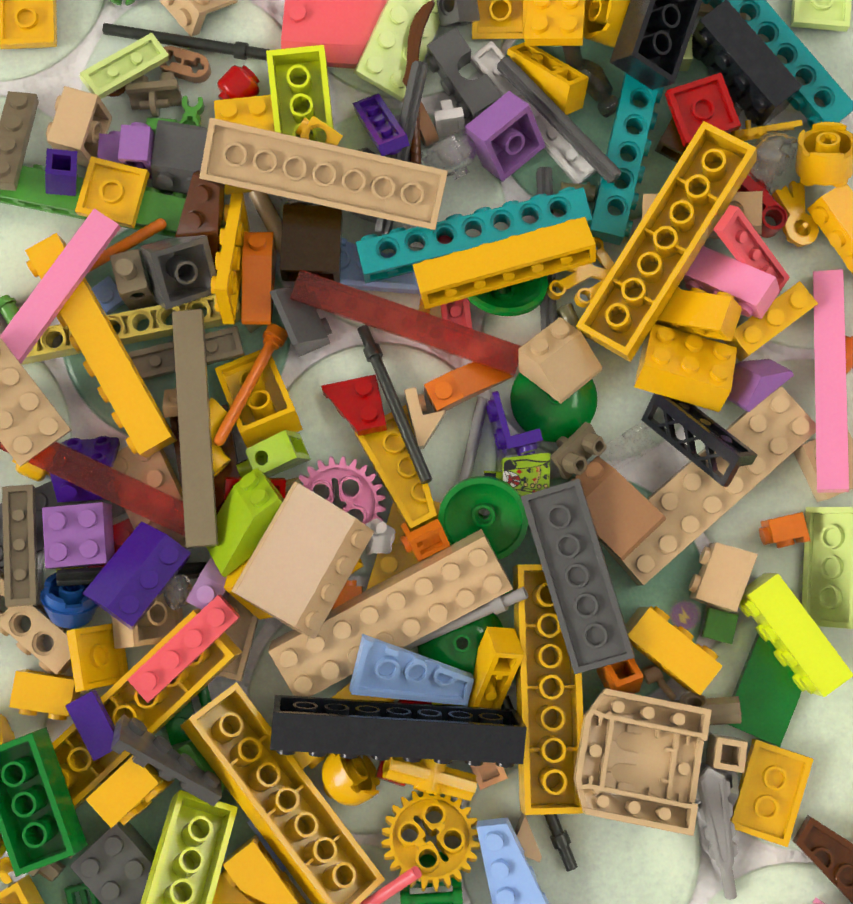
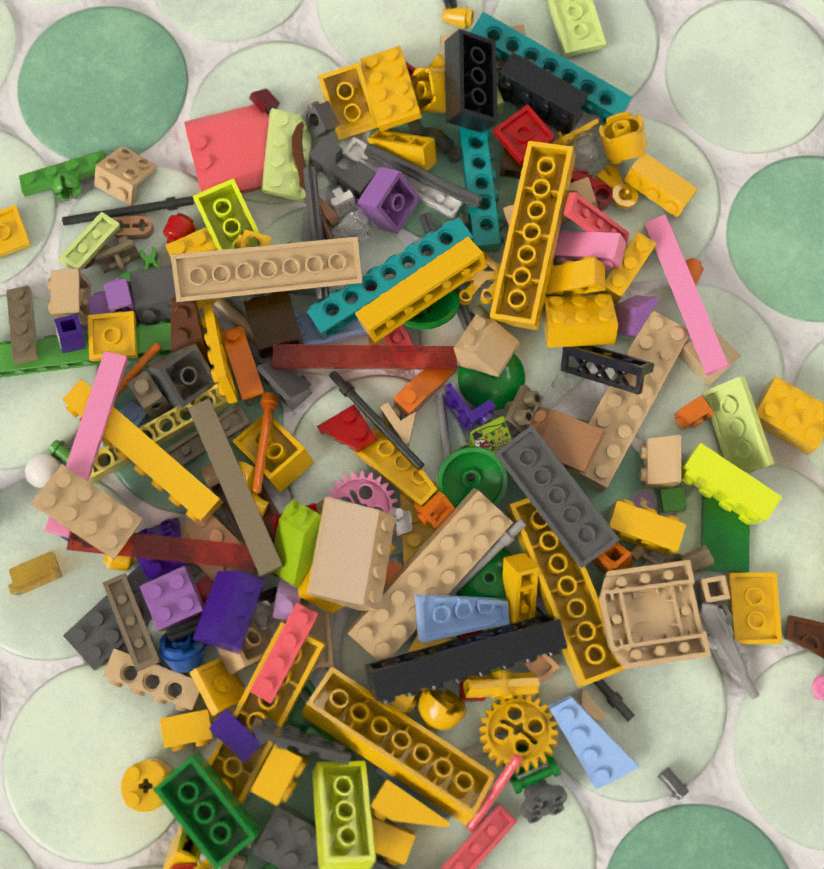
camera: 20 degrees left, 5 degrees down
lime torso [236,430,311,478] -> none
dark purple plate [352,93,410,156] -> none

